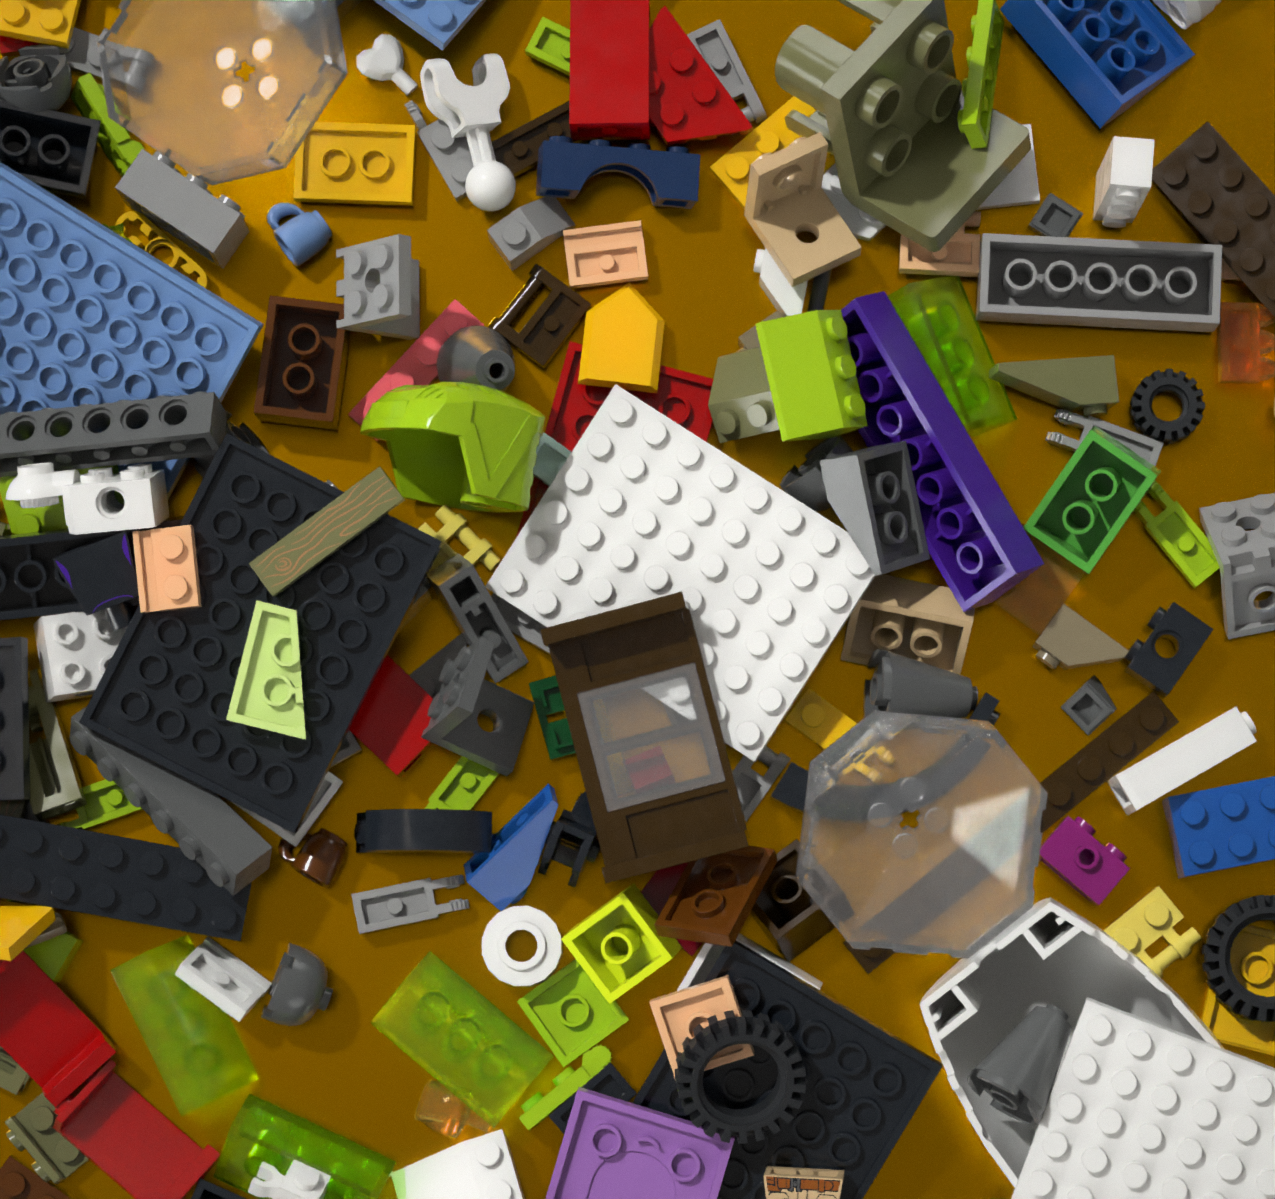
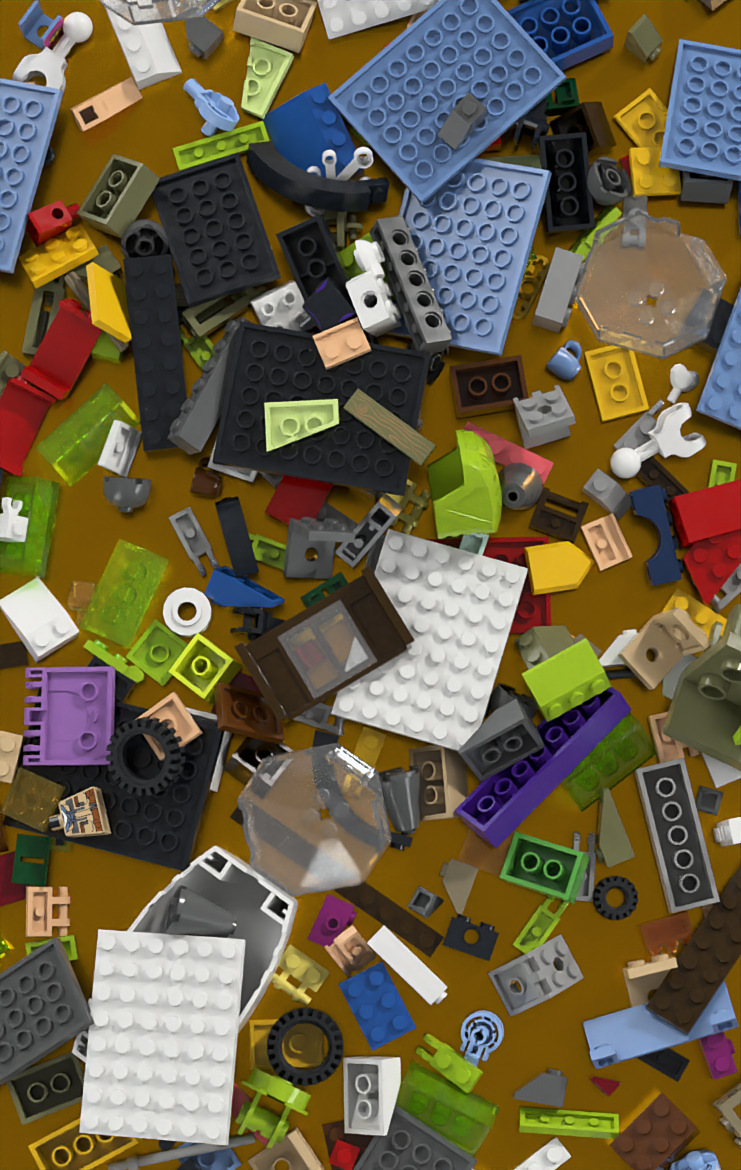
camera: 65 degrees right, 0 degrees up
none -> light nougat plate [325,925,377,978]

